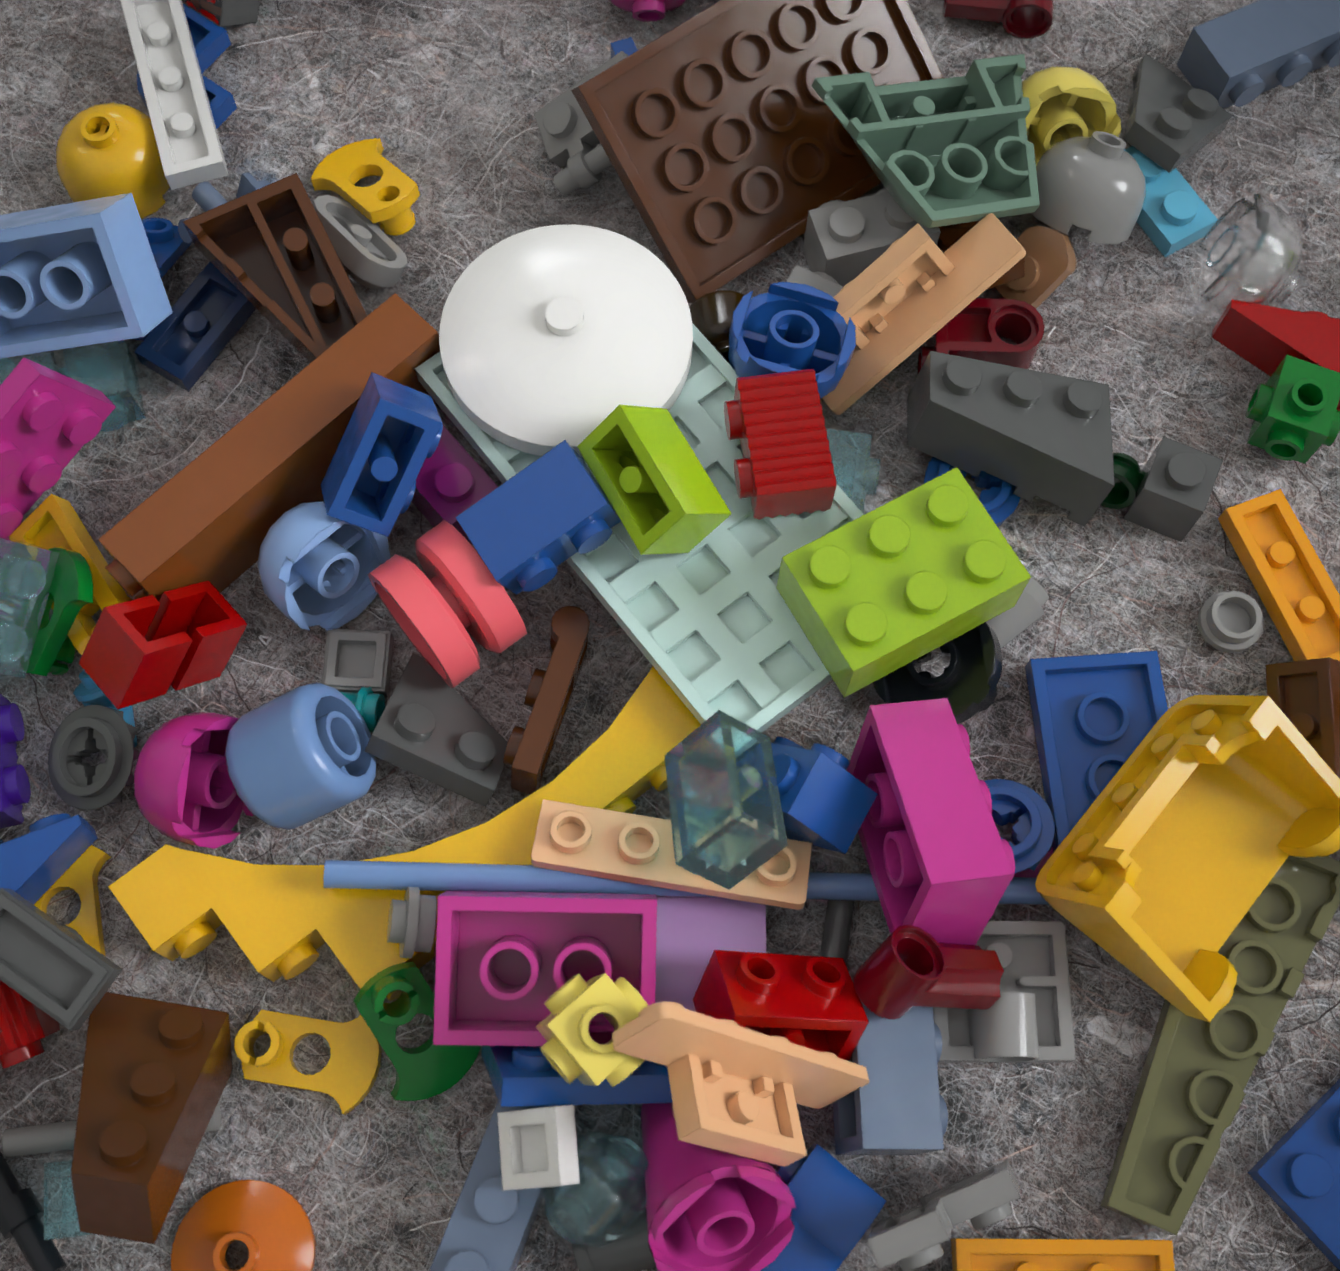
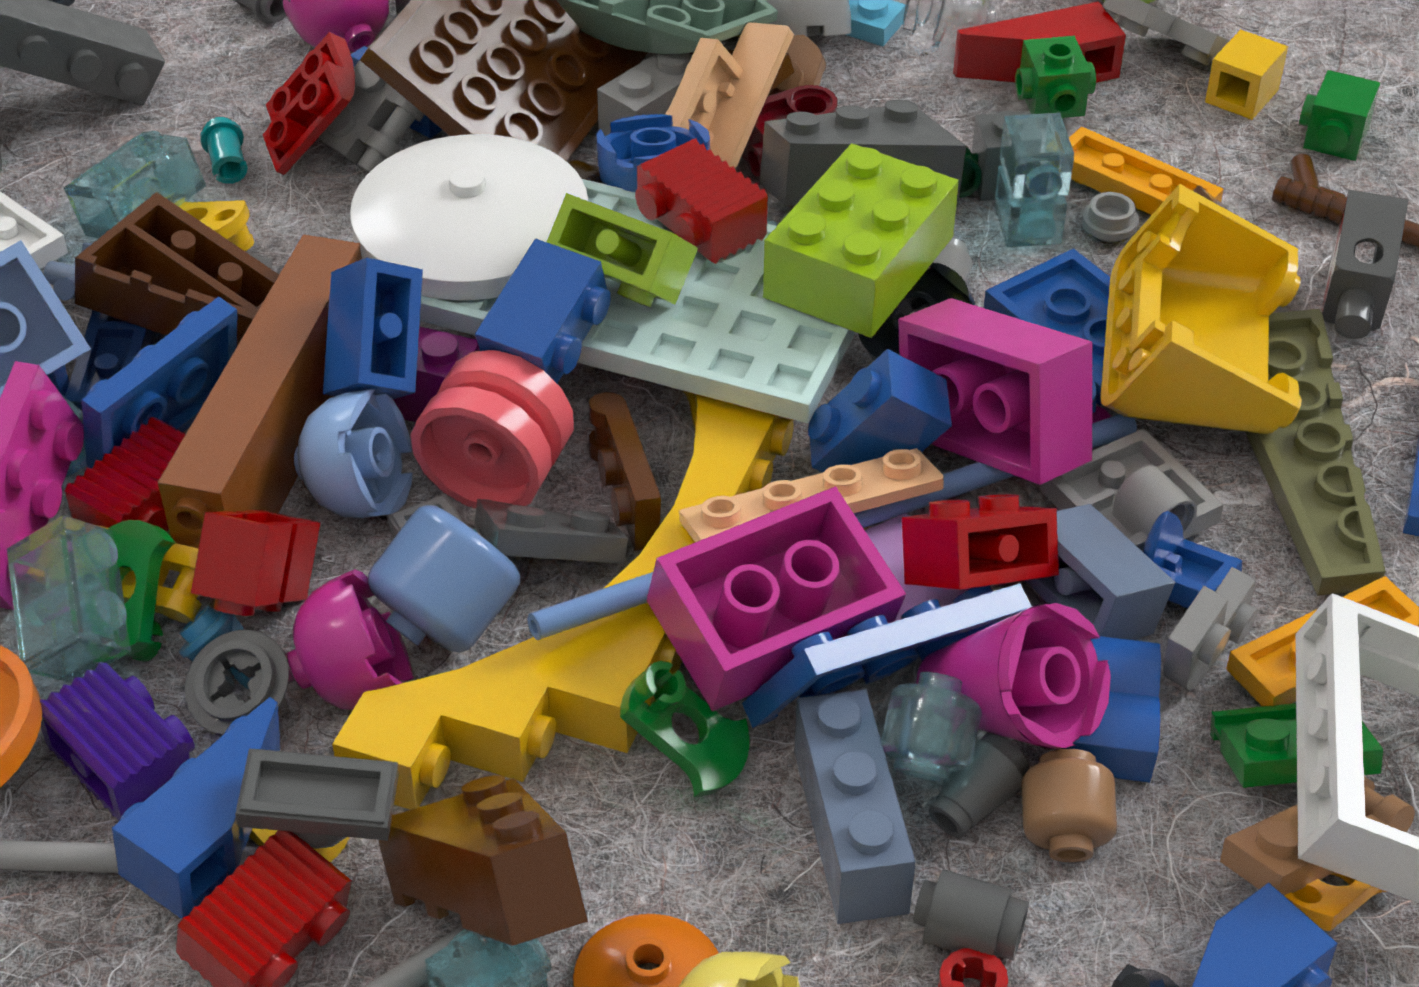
camera: 30 degrees left, 25 degrees down
yellow piece [234,1009,382,1115] -> none
light grey plate [387,886,437,958] -> none
white plate [498,1105,580,1190] -> none
light yellow brick [536,973,648,1087] -> none
light nougat bracket [612,1002,870,1167] -> none
clear light blue brick [664,710,788,890] -> none
dark red piece [853,925,1004,1020] -> none
none -> clear light blue brick [64,131,206,238]
none -> red brick [64,417,186,532]
none -> blue plate [82,296,237,468]
none -> teal pin [200,117,248,184]
none -> red slope [262,32,355,175]
none -> clear light blue piece [994,113,1074,247]
none -> blue plate [1143,511,1242,608]

